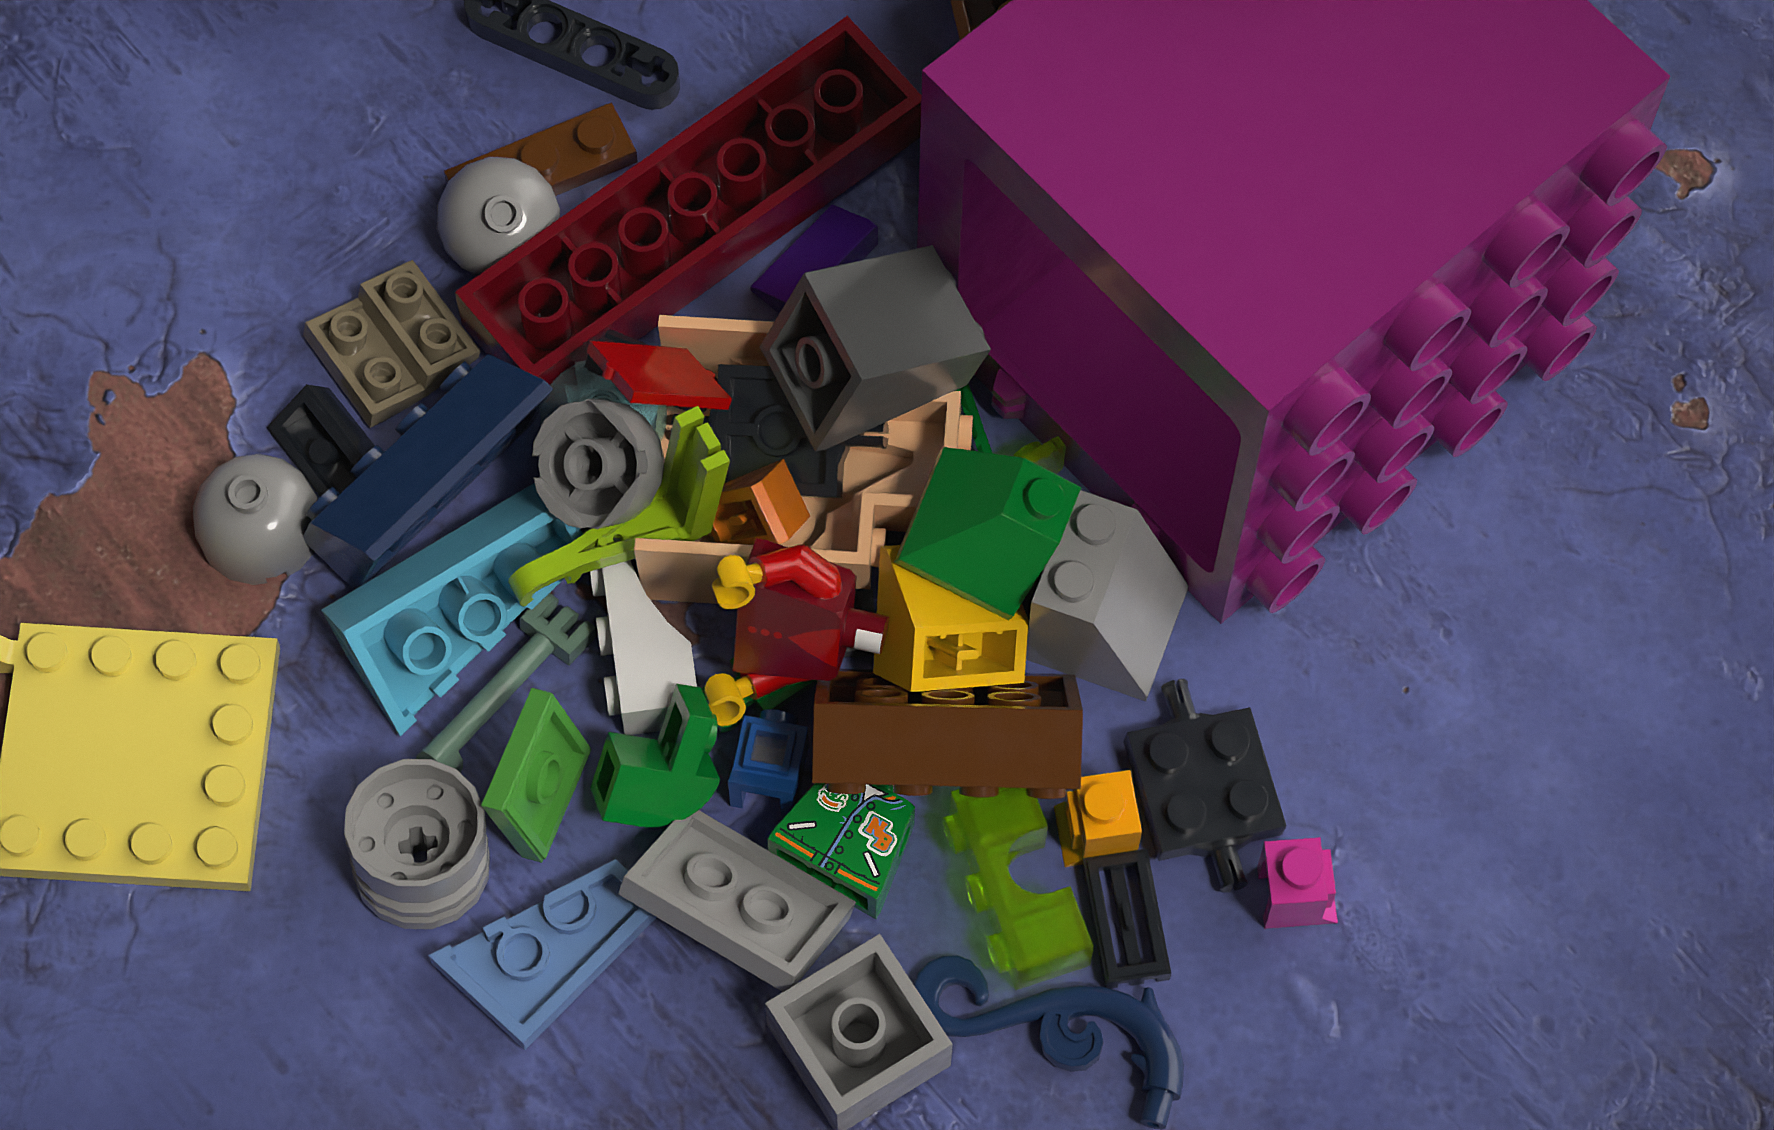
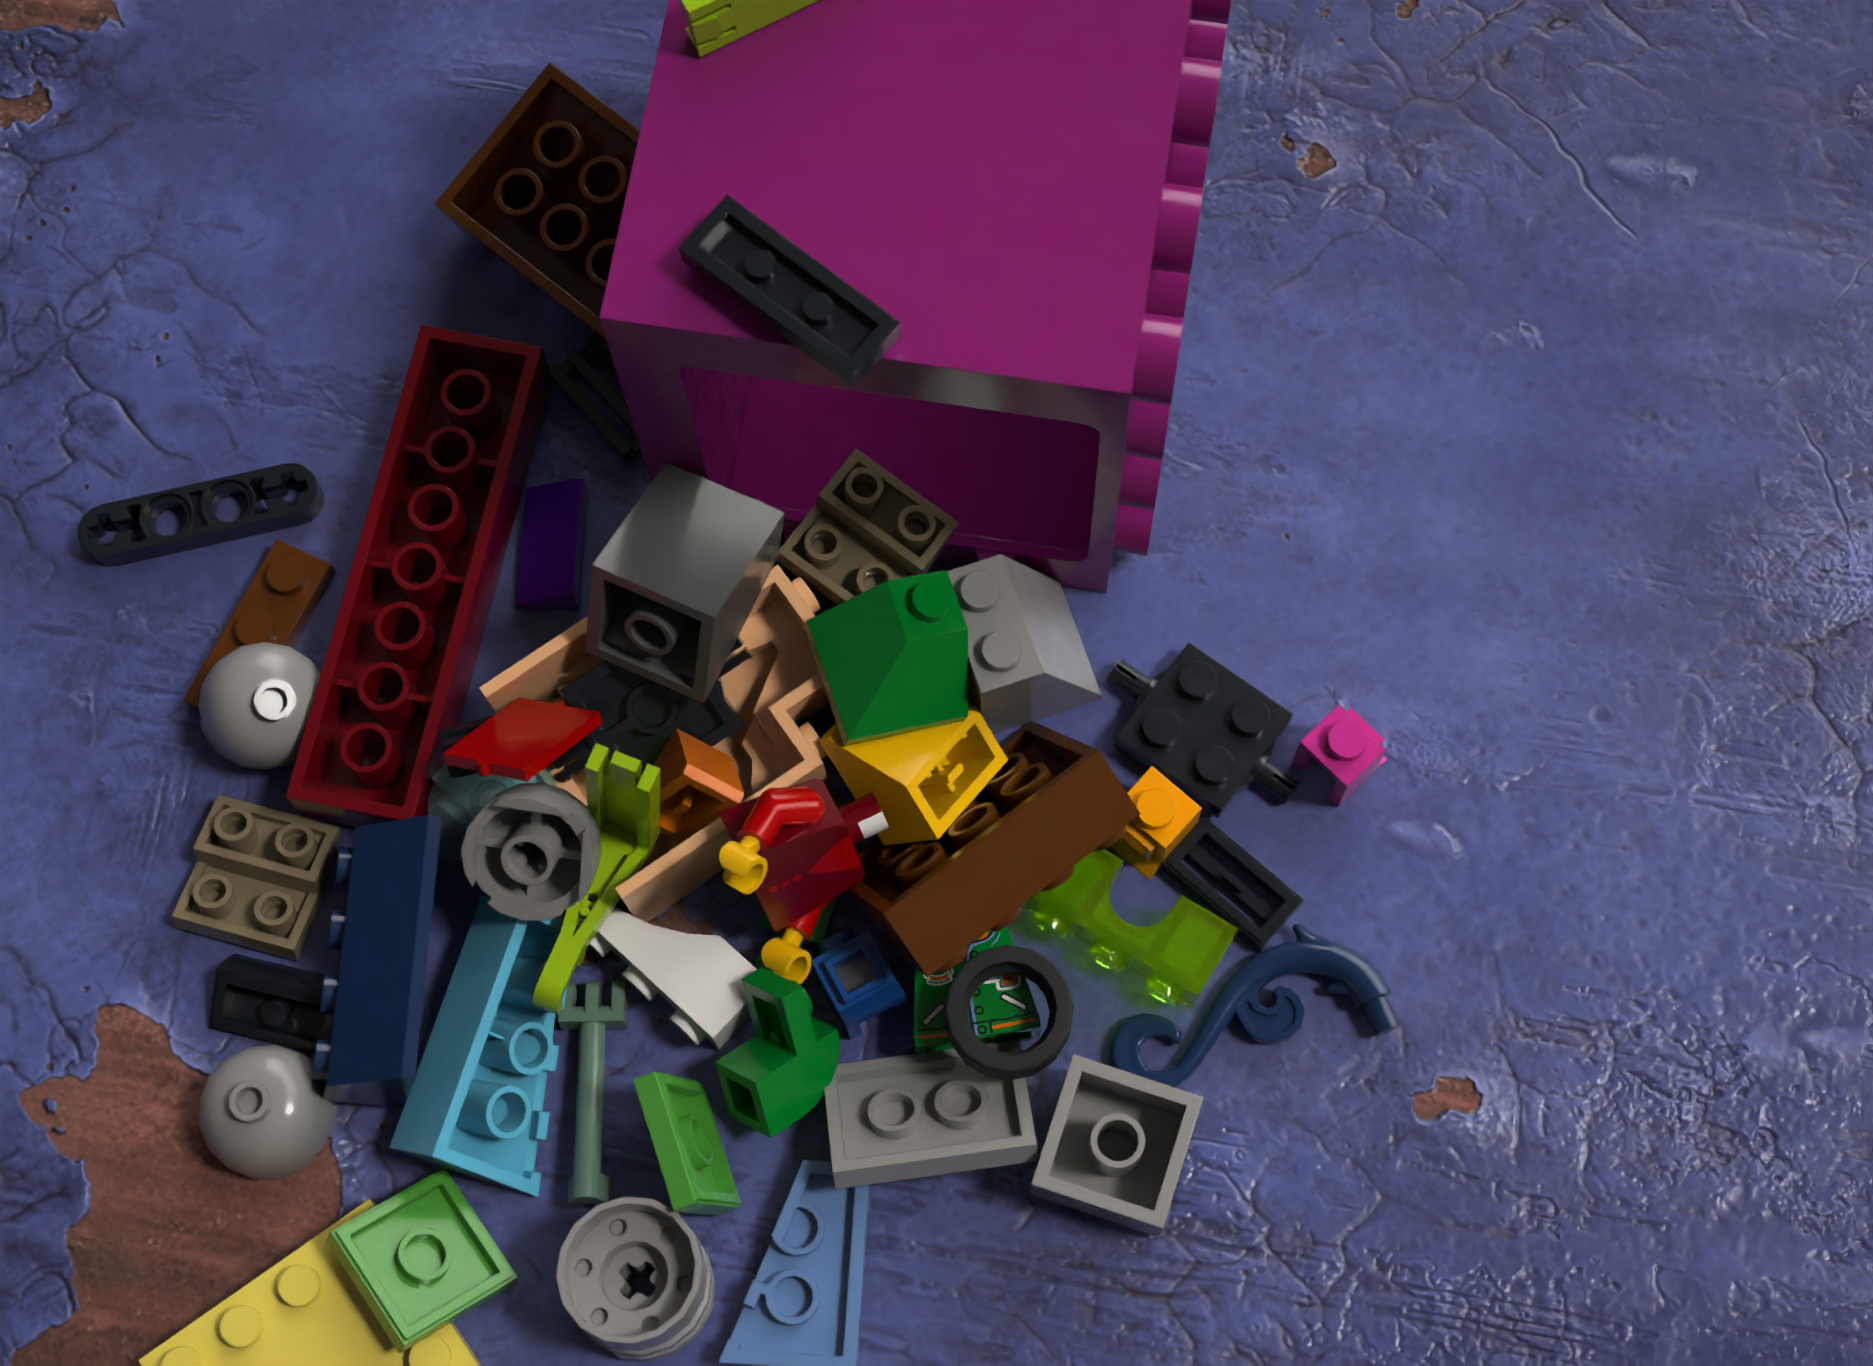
camera: 35 degrees left, 5 degrees up
none -> bright green tile [326,1167,518,1354]
none -> black plate [678,195,901,389]
none -> dark tan slope [776,449,959,605]
none -> black tyre [944,945,1074,1081]

